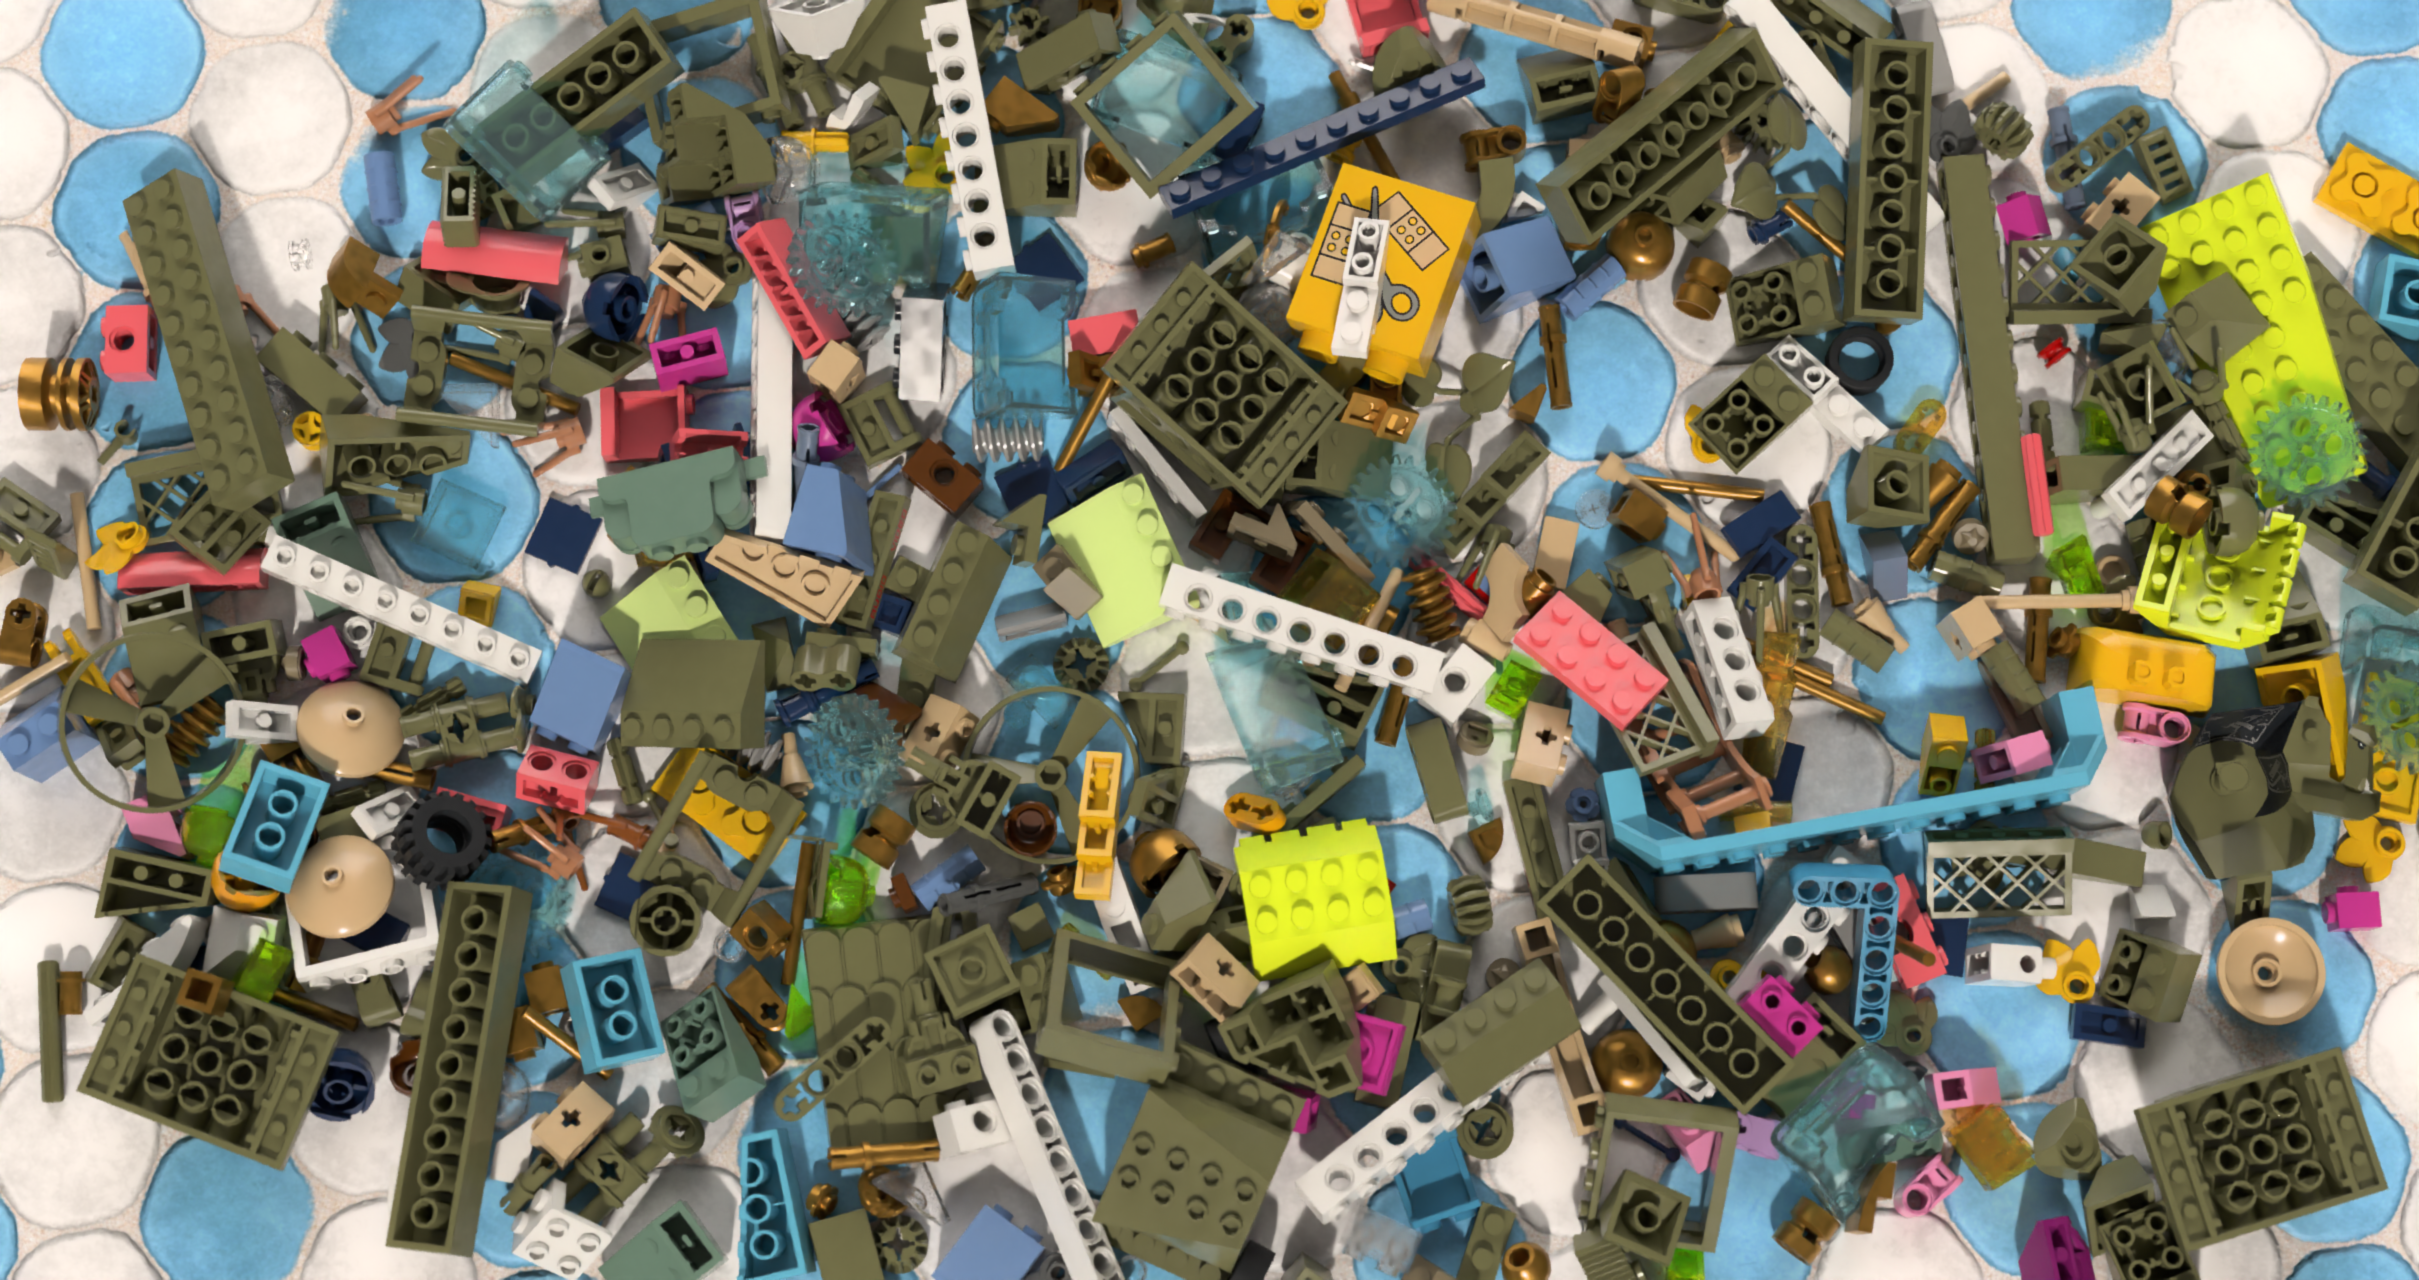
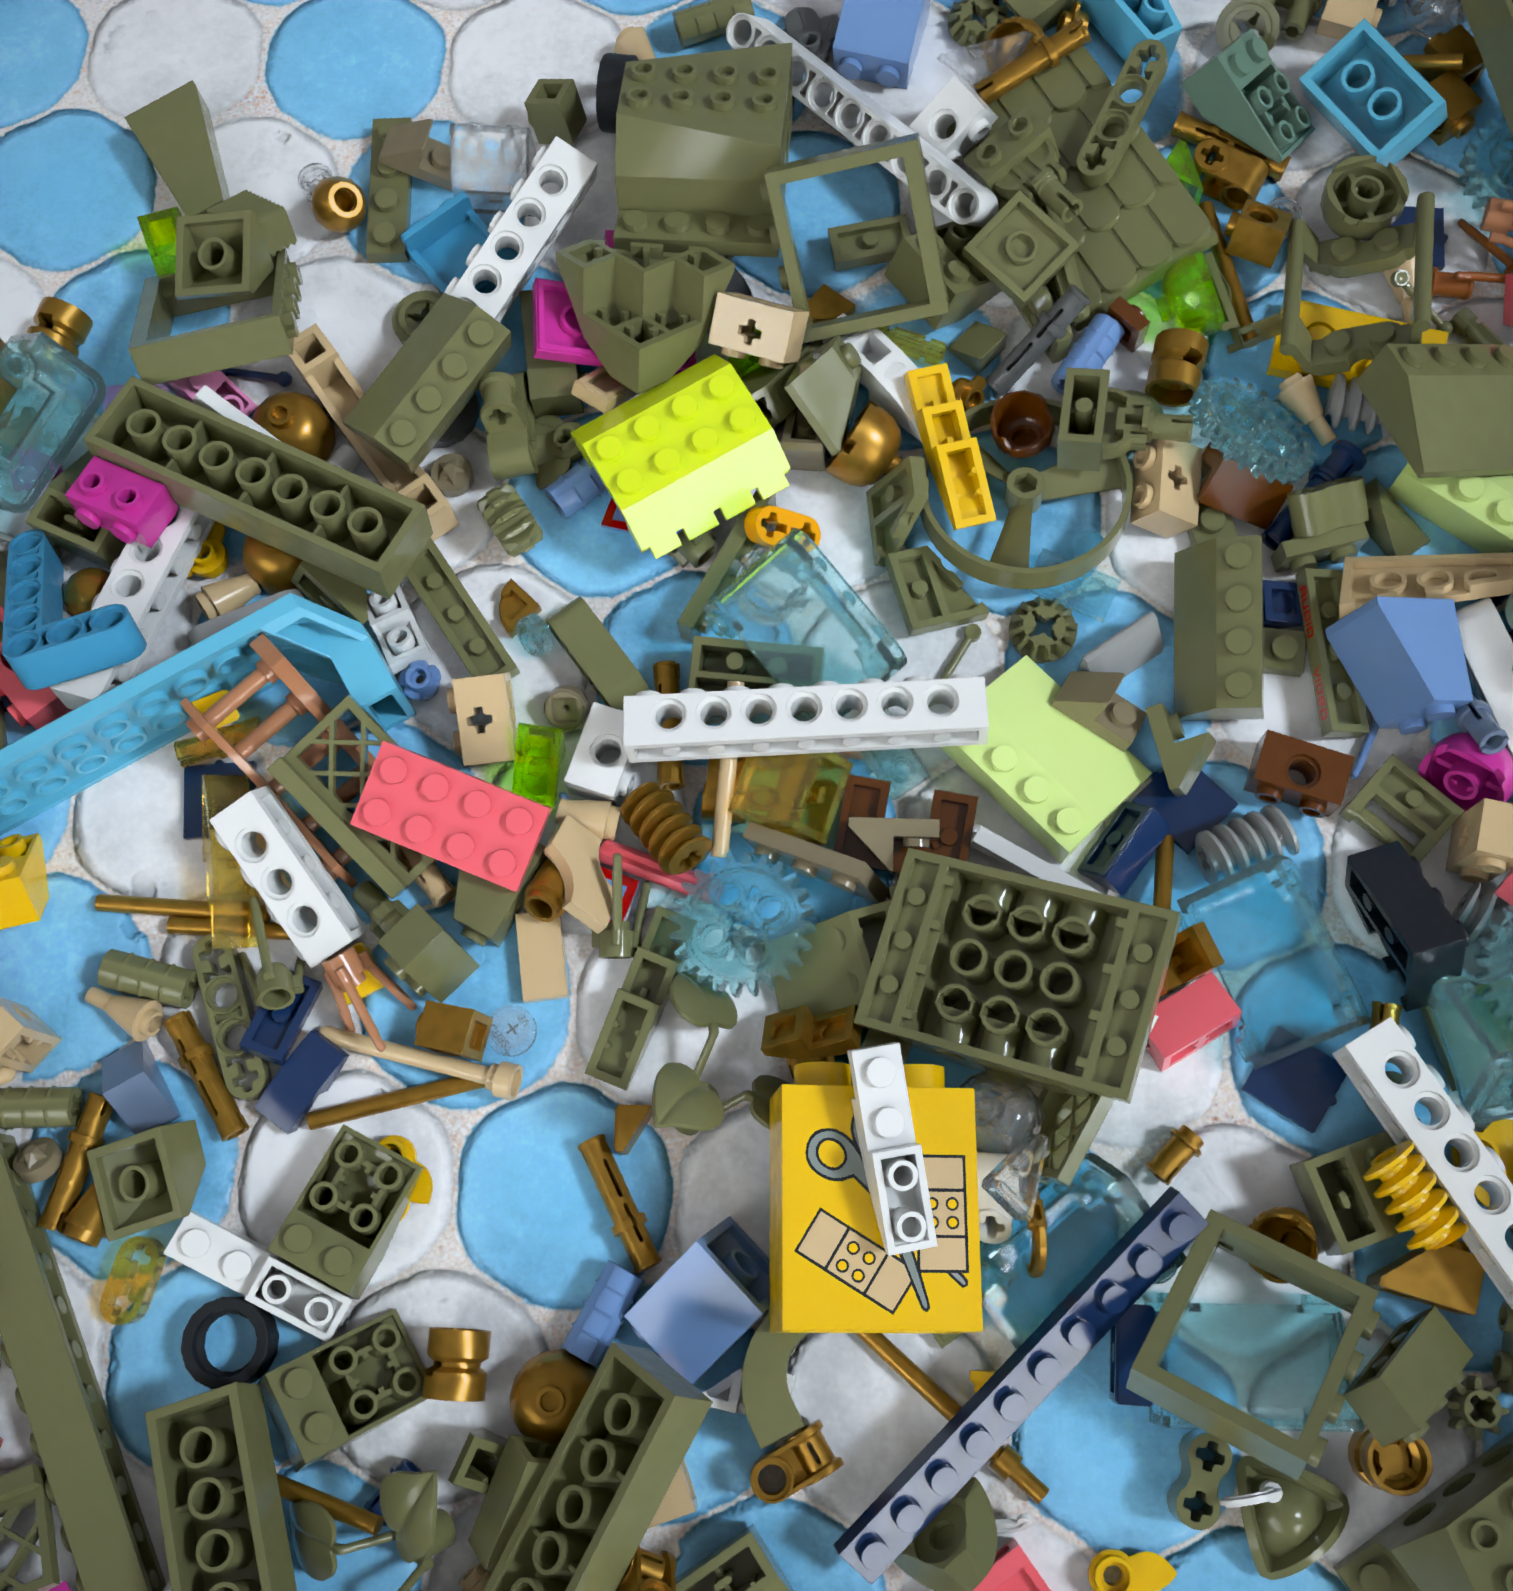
camera: 170 degrees right, 5 degrees down
none -> yellow piece [1362,1140,1468,1250]

